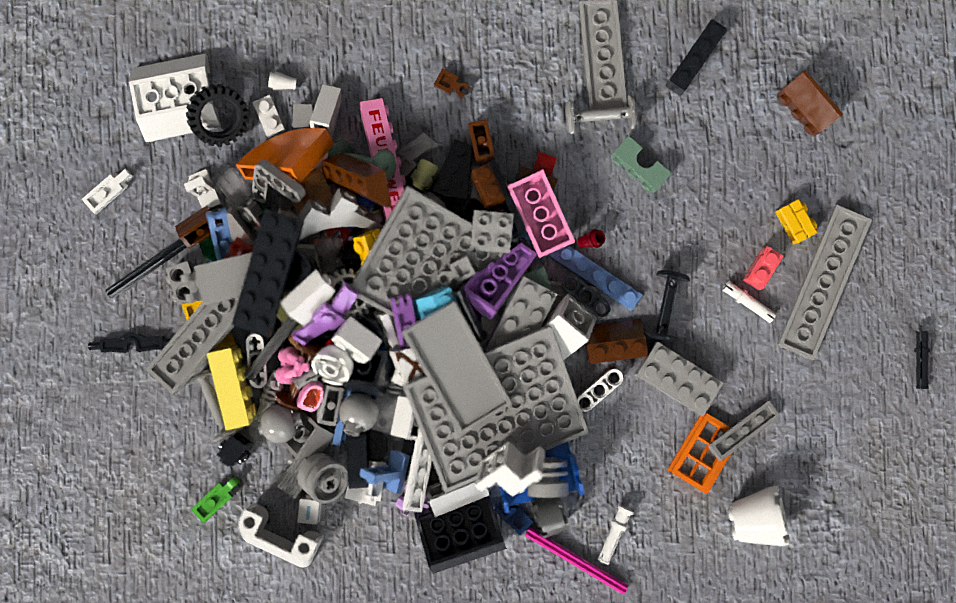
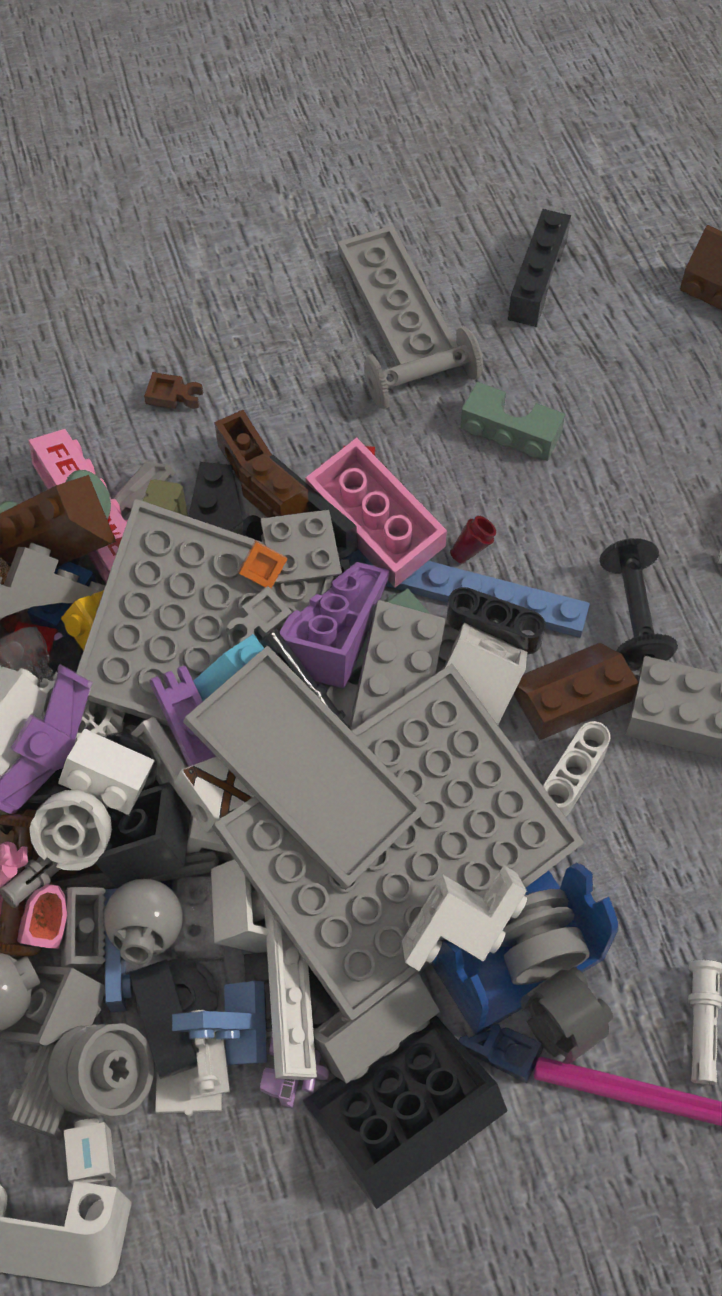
camera: 15 degrees left, 25 degrees down
none -> orange plate [238,540,287,589]

